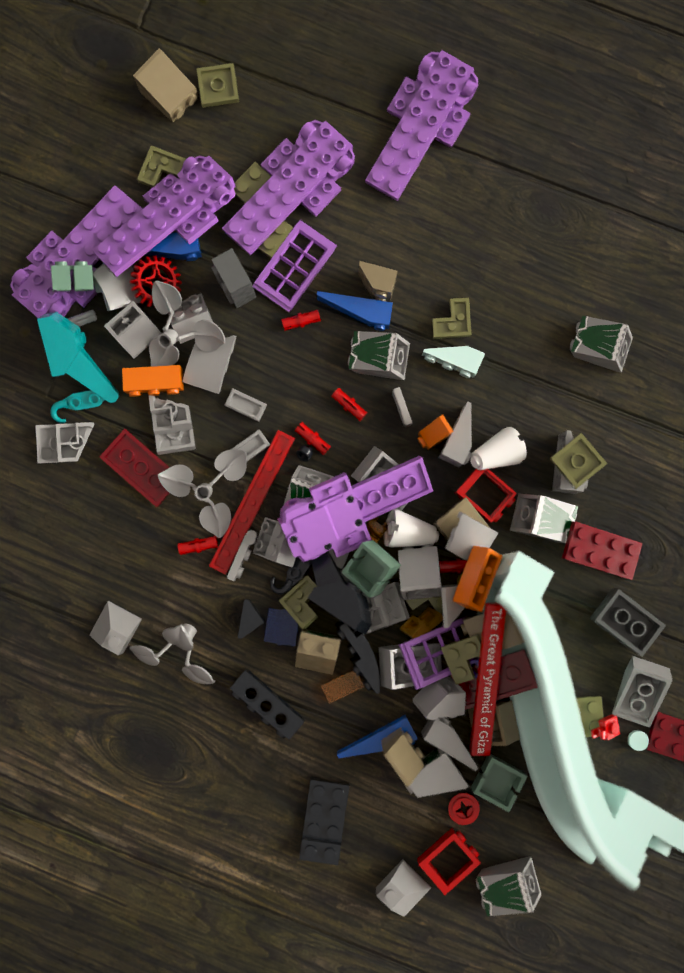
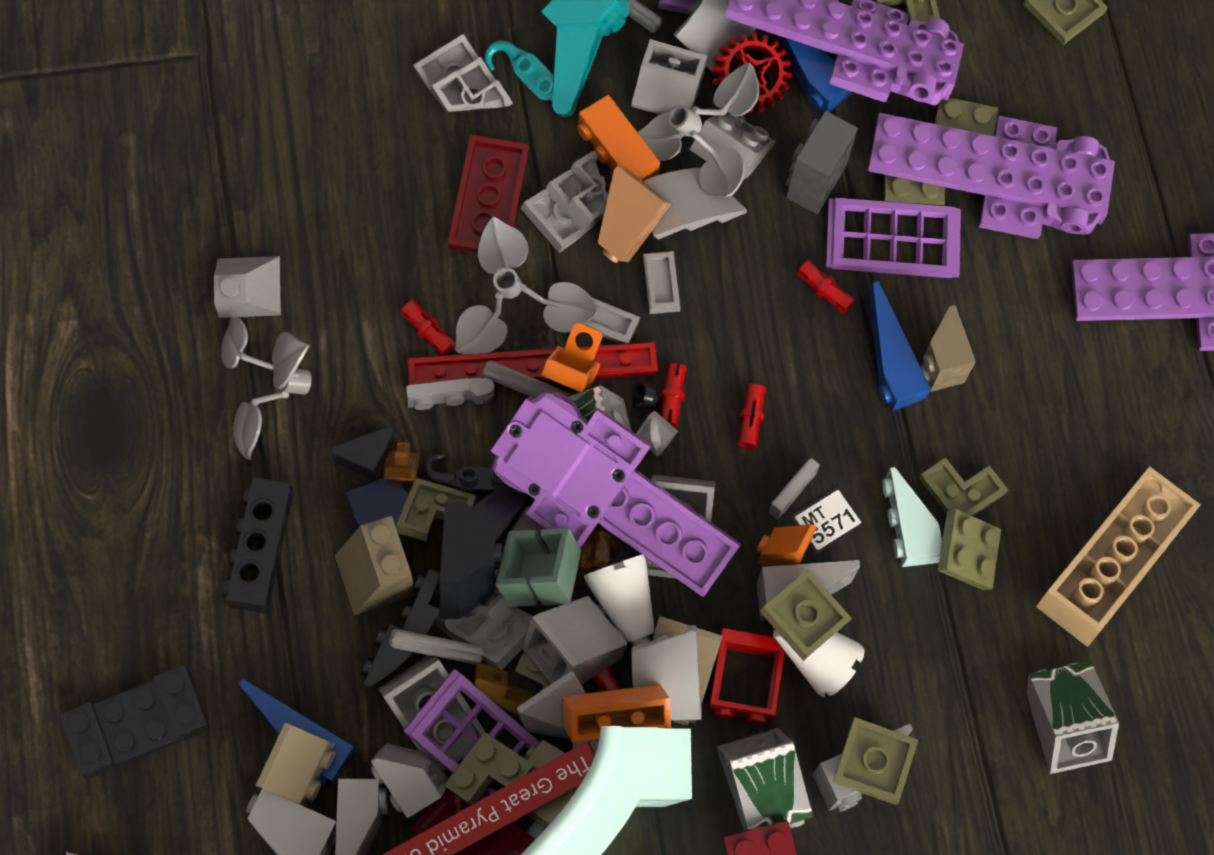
camera: 50 degrees right, 15 degrees down
light grey slope [253,517,296,567] -> none
clear orange tile [321,670,364,704] -> none
slope [348,331,410,380] -> none
none -> clear orange tile [384,442,420,481]
none -> light grey axle [389,629,483,664]
none -> light grey axle [482,360,572,398]
none -> orange piece [541,322,602,393]
none -> medium nougat slope [598,165,672,263]
none -> light grey tile [636,411,678,456]
none -> olive plate [760,569,852,661]
none -> white sticker [790,486,866,554]
none -> olive plate [938,509,1001,590]
none -> tan slope [1036,466,1201,647]

